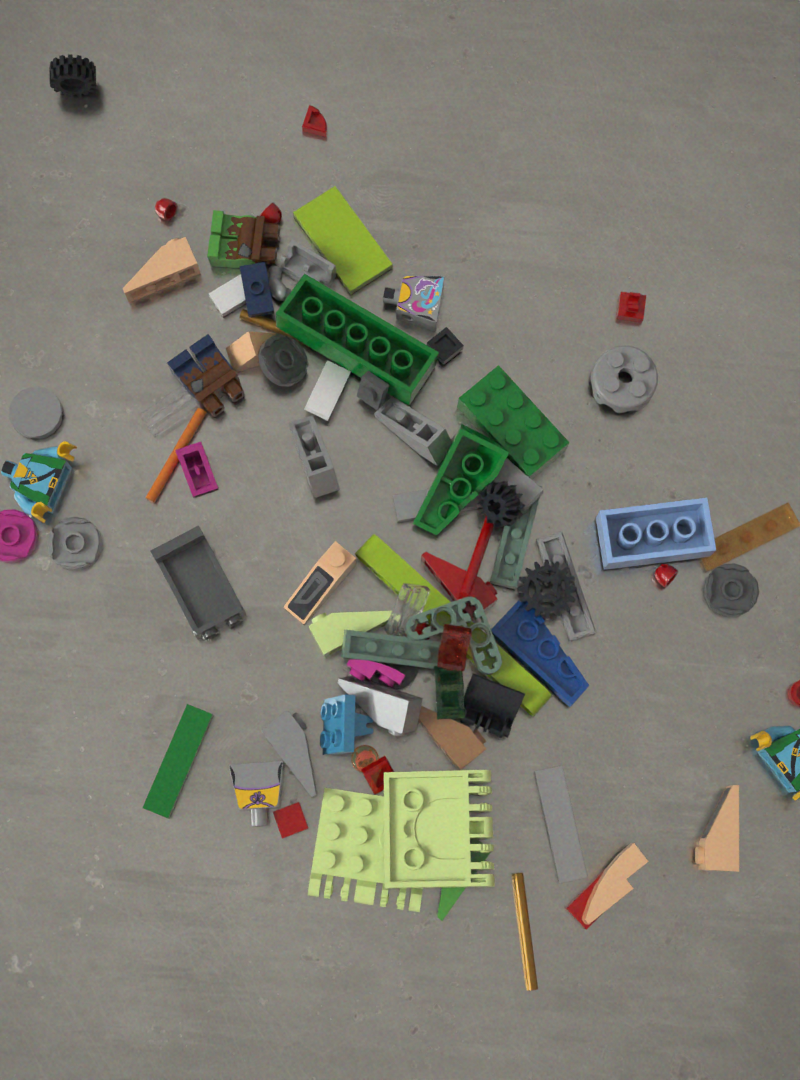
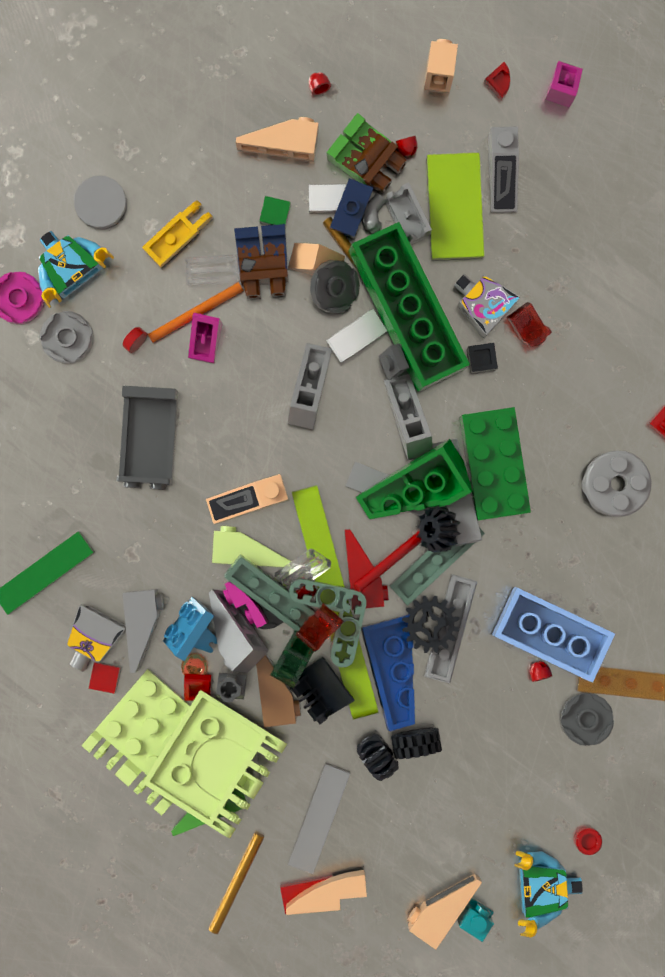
camera: 35 degrees right, 10 degrees up
none -> red tile [123,327,148,353]
none -> yellow hinge [142,201,213,268]
none -> dark grey piece [216,671,246,702]
none -> green tile [259,196,291,227]
none -> black gear [357,733,399,781]
none -> black tyre [391,728,442,759]
none -> light nougat brick [424,39,458,92]
none -> teal brick [457,898,494,942]
none -> slope [488,126,519,213]
none -> clear red bracket [507,302,552,347]
none -> dark pink slope [545,61,583,108]

